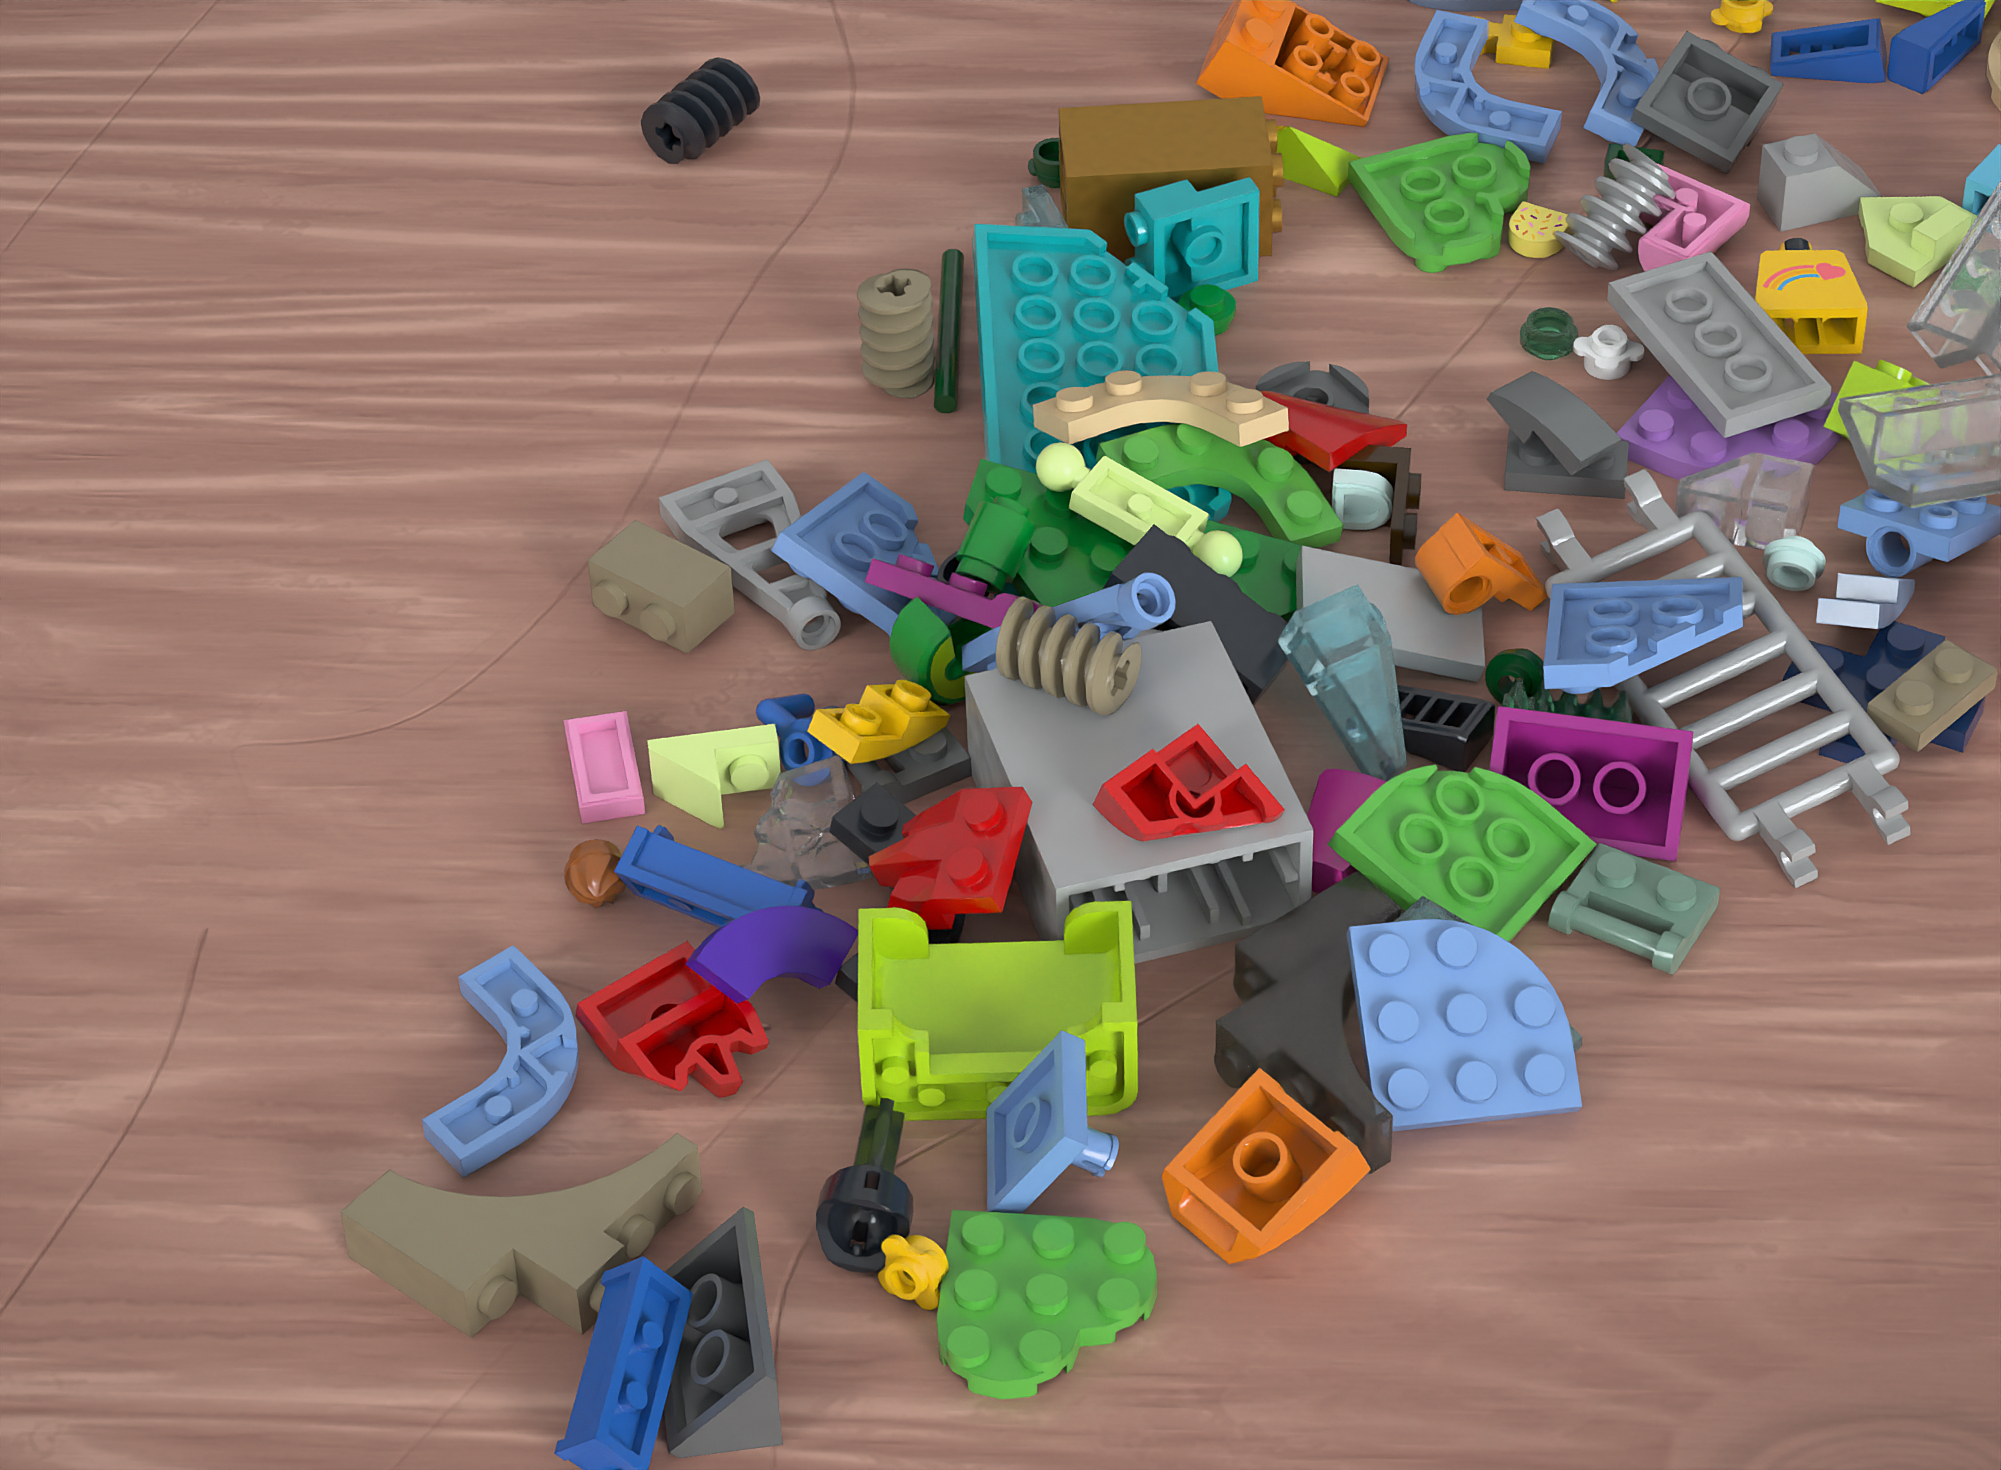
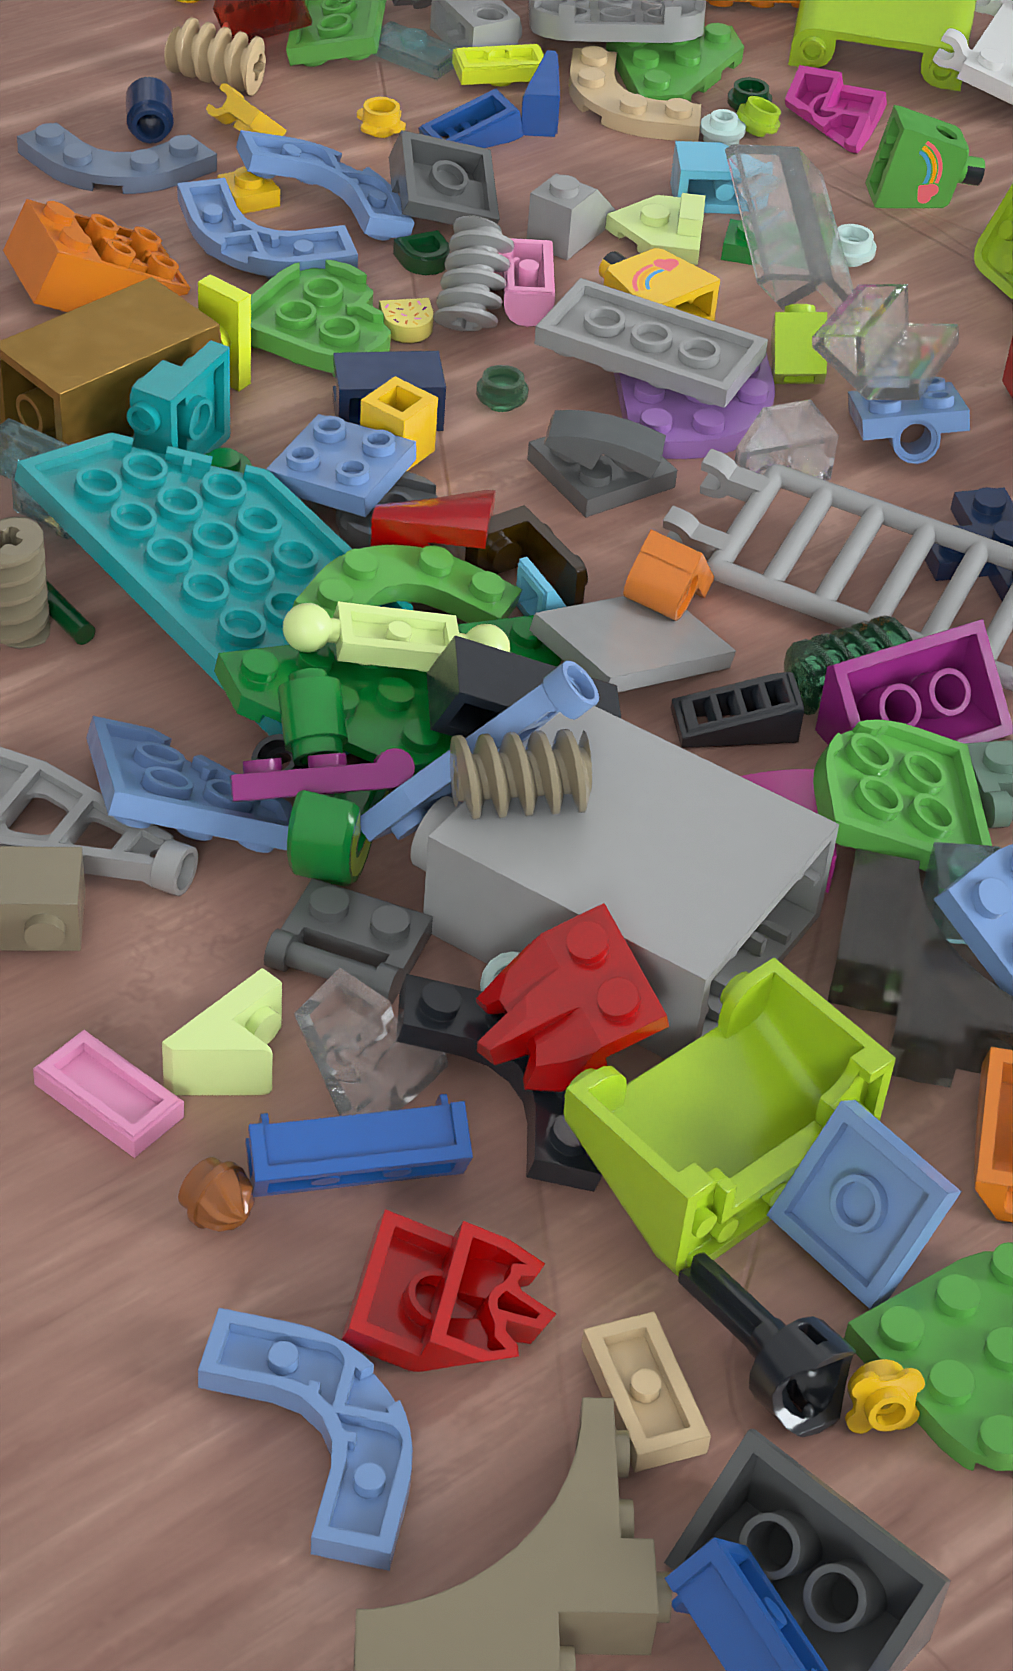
camera: 45 degrees left, 0 degrees up
dark purple tile [686,906,858,1004] -> none
blue plate [756,693,845,782] -> none
yellow slope [807,680,951,764] -> none
tan plate [1033,371,1289,447] -> none
red slope [1093,724,1285,842] -> none
clear light blue slope [1278,584,1407,782] -> none
light aqua tile [1332,469,1394,530] -> none
dark green plate [1485,648,1546,710] -> none
medium blue plate [1543,577,1743,694] -> none
white plate [1573,325,1644,380] -> none
light aqua plate [1763,536,1826,591] -> none
slope [1816,573,1915,629] -> none
none -> neon yellow plate [198,274,251,392]
none -> medium blue plate [267,414,416,517]
none -> dark blue brick [332,350,446,431]
none -> yellow brick [360,376,438,472]
none -> medium azure slope [516,557,567,616]
none -> tan plate [581,1311,711,1472]

